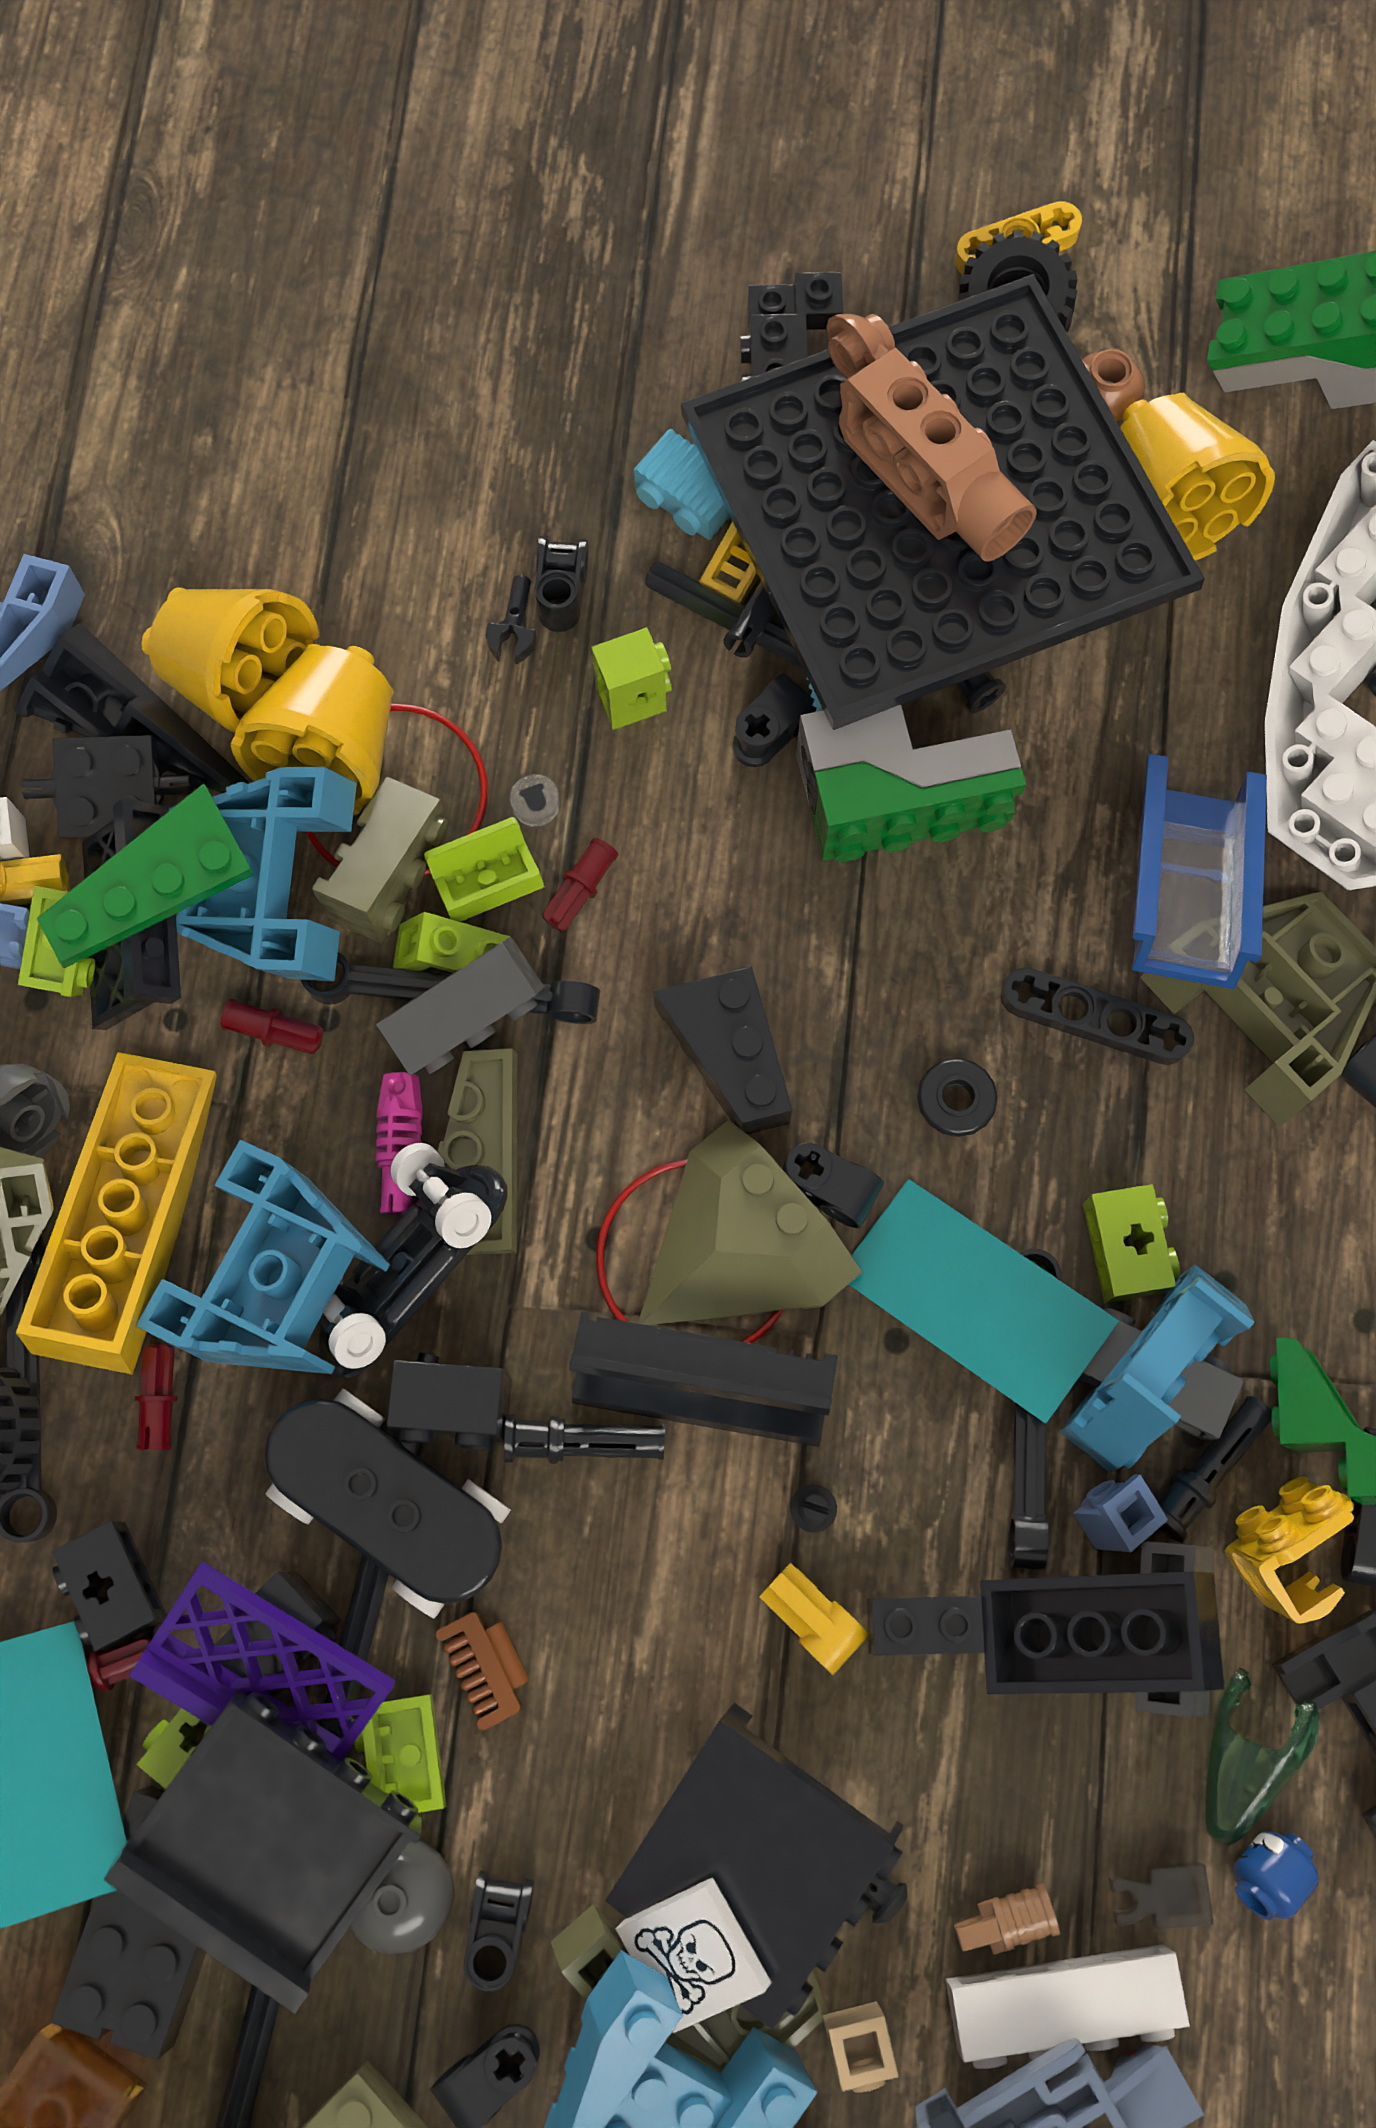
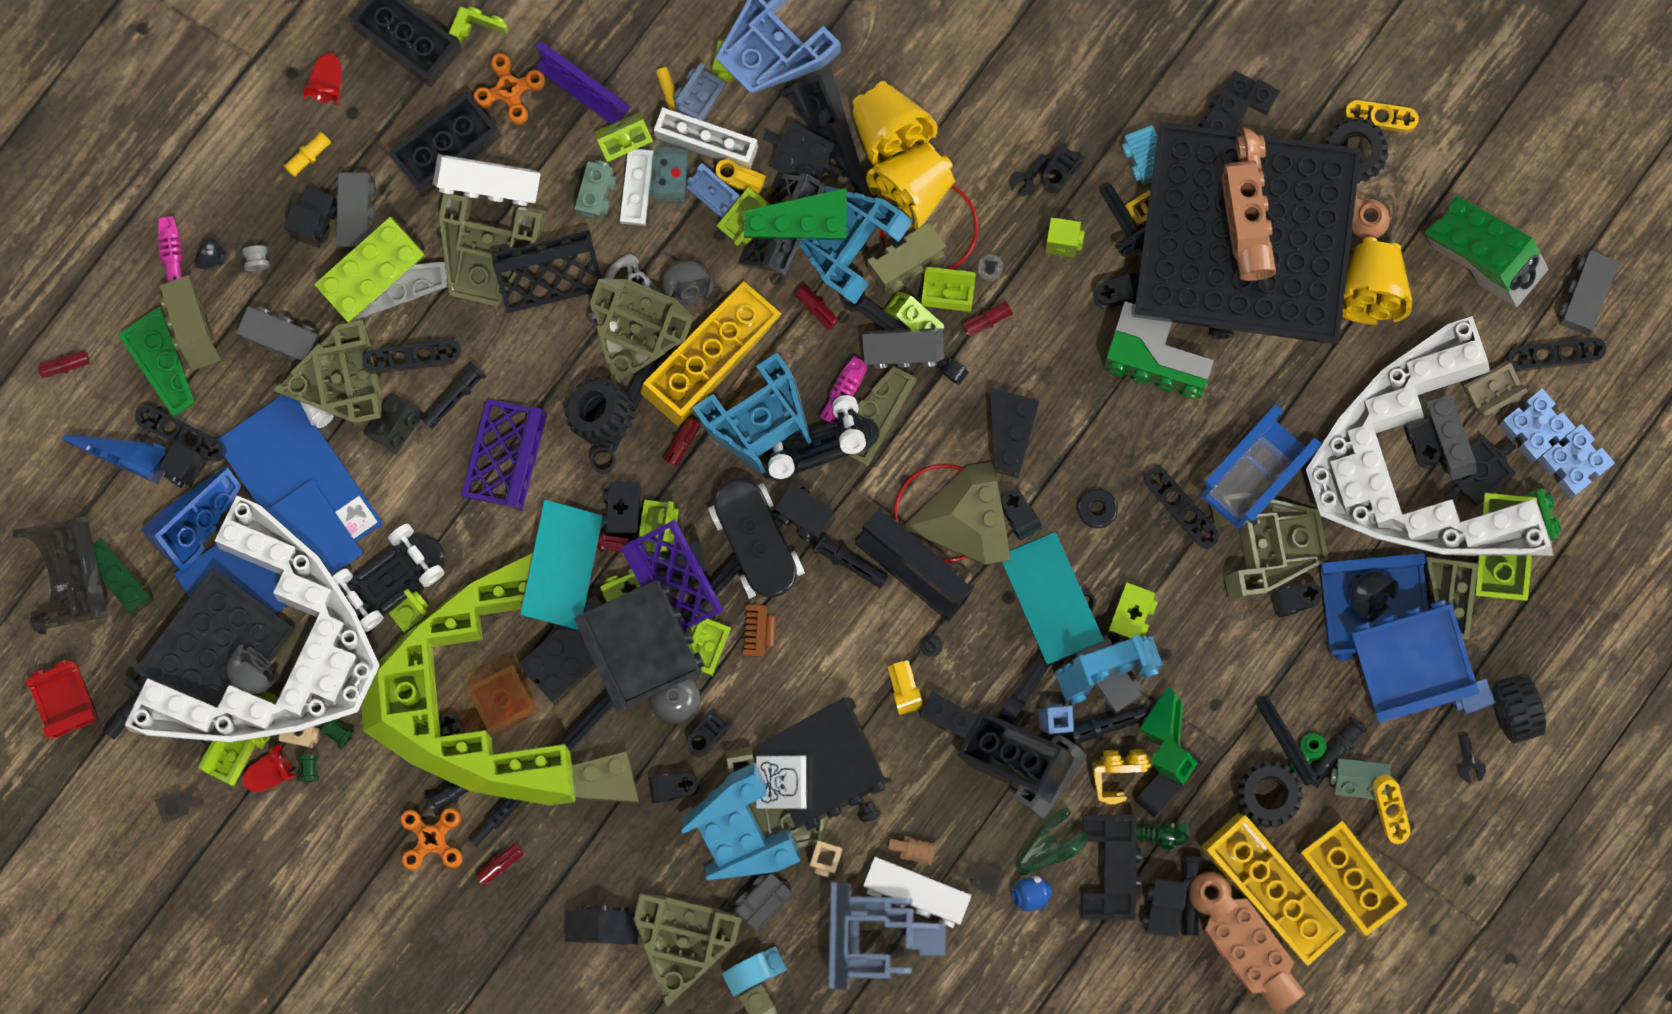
camera: 35 degrees right, 5 degrees up
none -> lime bracket [639,500,679,555]

